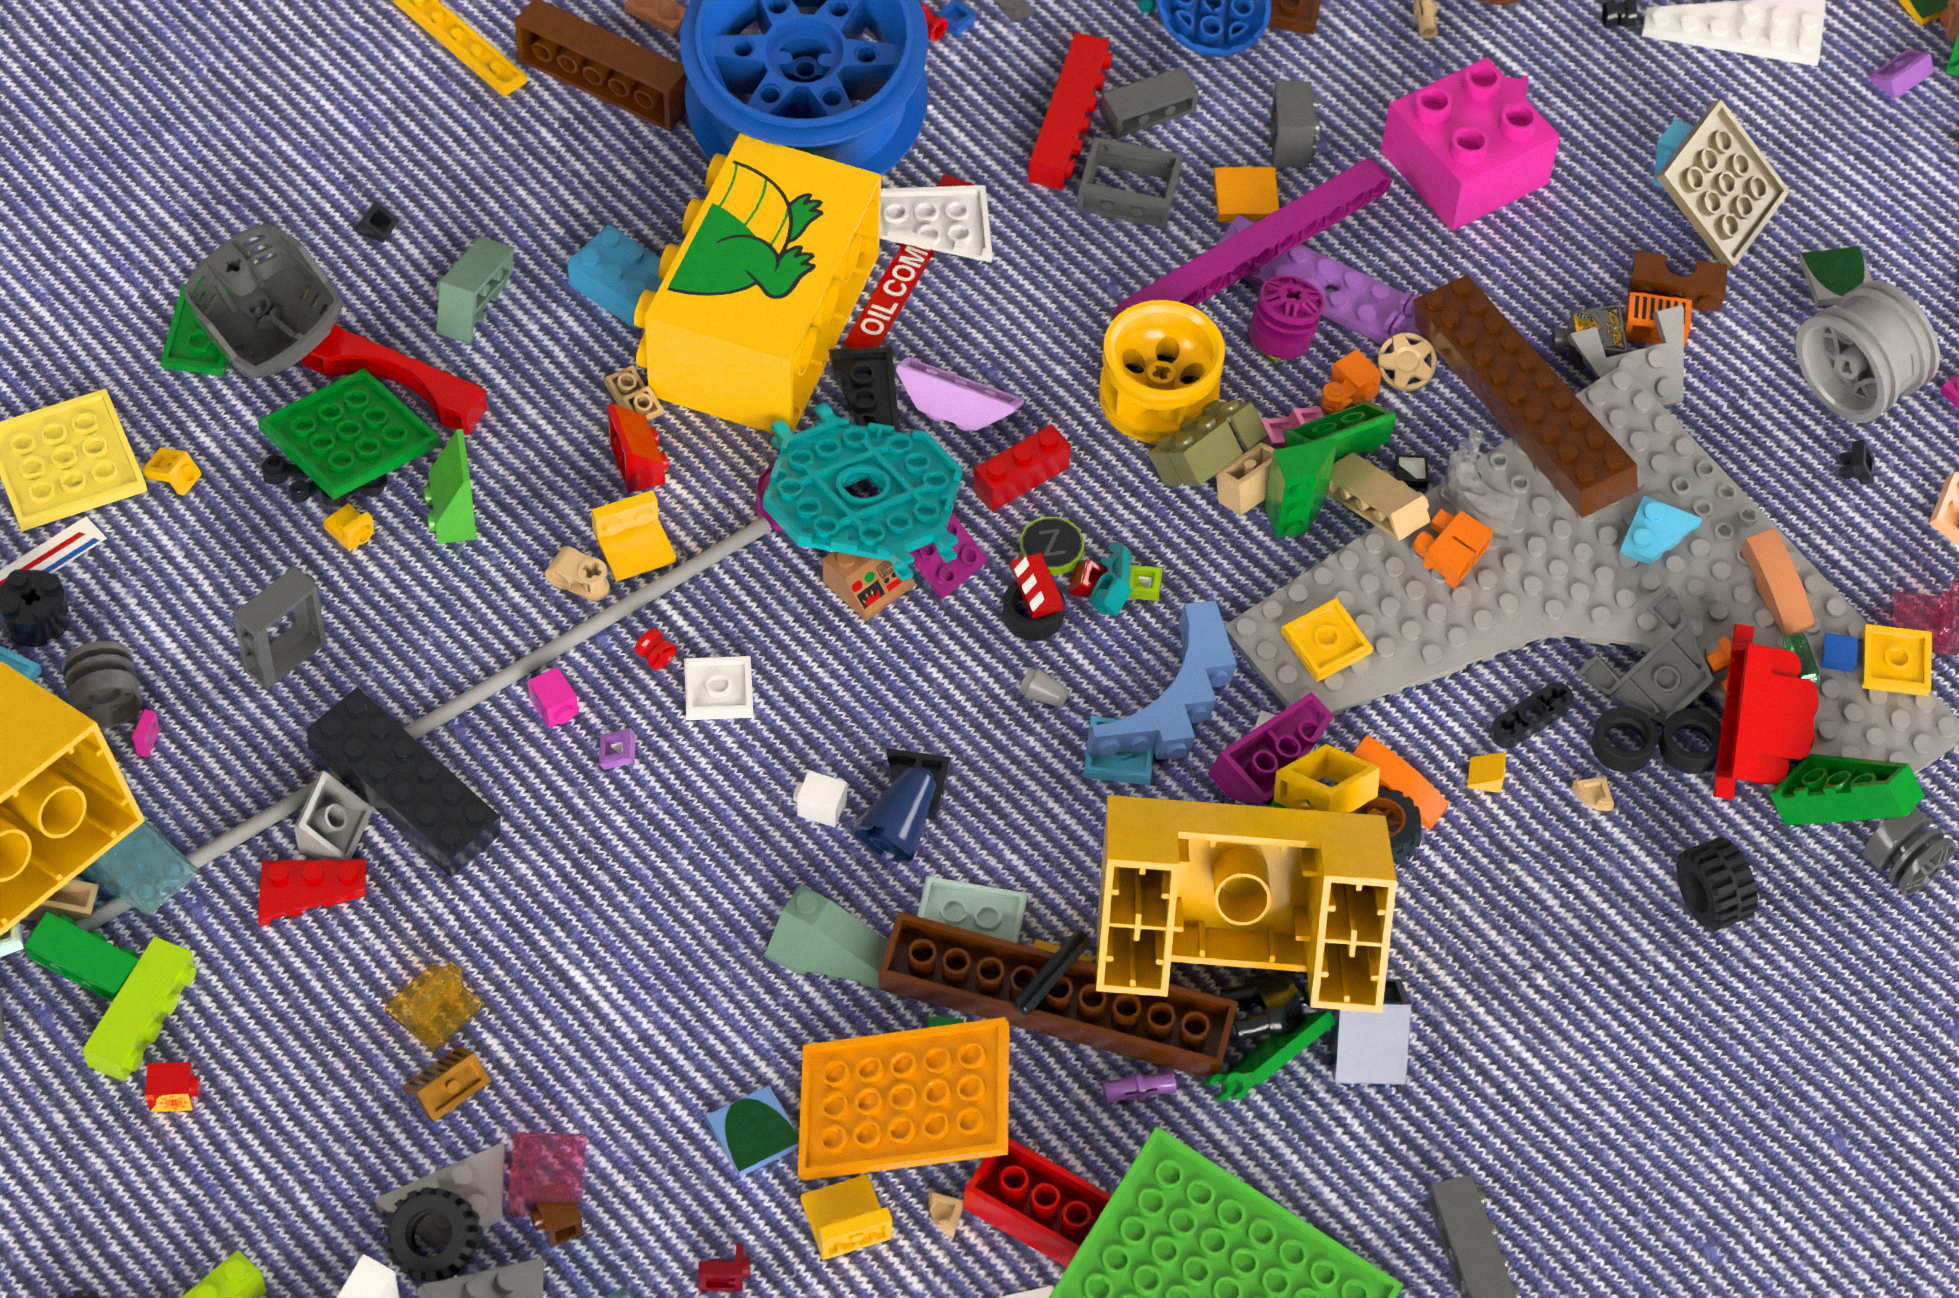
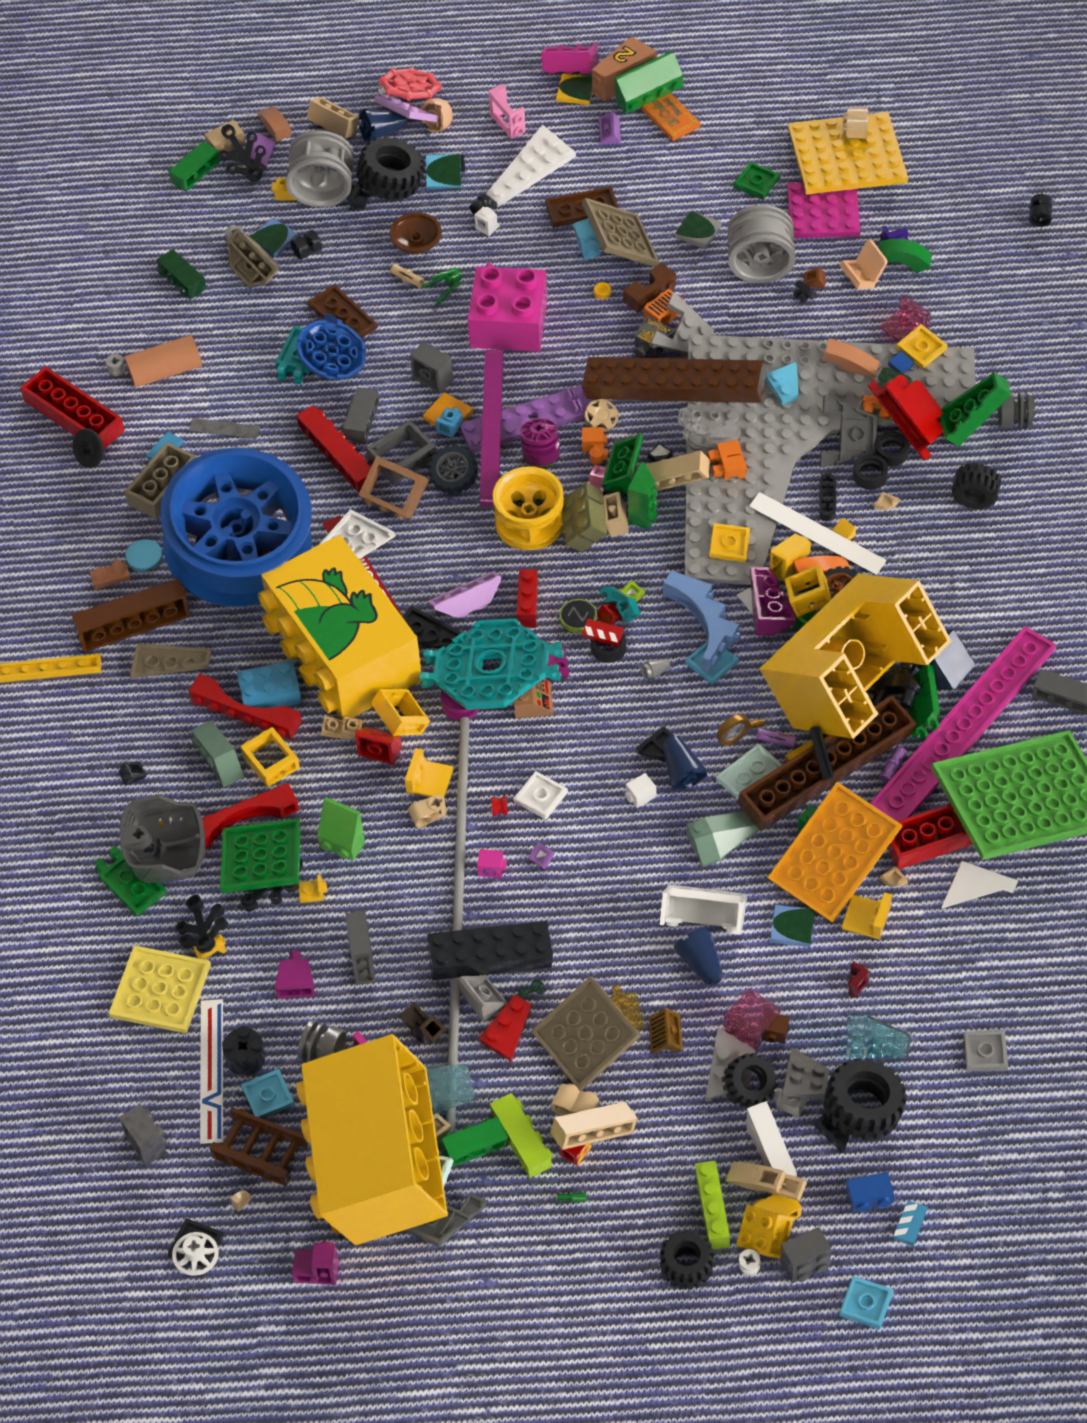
camera: 45 degrees left, 0 degrees up
none -> dark tan wing [130,643,212,678]
none -> black plant [176,895,228,953]
none -> red arch [189,673,302,740]
none -> yellow window [240,727,300,788]
none -> magenta torso [275,951,315,999]
none -> medium nougat window [359,456,429,520]
none -> yellow window [371,689,430,736]
none -> dark brown brick [398,1002,446,1045]
none -> green plant [422,267,462,306]
none -> black wheel [428,445,478,494]
none -> dark azure brick [436,408,463,438]
none -> white brick [475,207,500,236]
none -> clear green hand [516,980,546,997]
none -> dark tan plate [531,976,641,1091]
none -> reddish brown tile [545,186,619,228]
none -> tan brick [550,1102,638,1150]
none -> tan brick [551,1084,599,1116]
none -> green pin [557,1192,587,1202]
none -> yellow tile [594,282,611,300]
none -> white windscreen [660,885,747,935]
none -> dark blue cone [674,927,723,986]
none -> pearl gold piece [716,714,765,746]
none -> white sticker [749,492,886,575]
none -> medium lavender pin [757,728,797,748]
none -> yellow slope [770,533,811,582]
none -> dark orange slope [804,267,826,288]
none -> dark pink plate [870,626,1056,821]

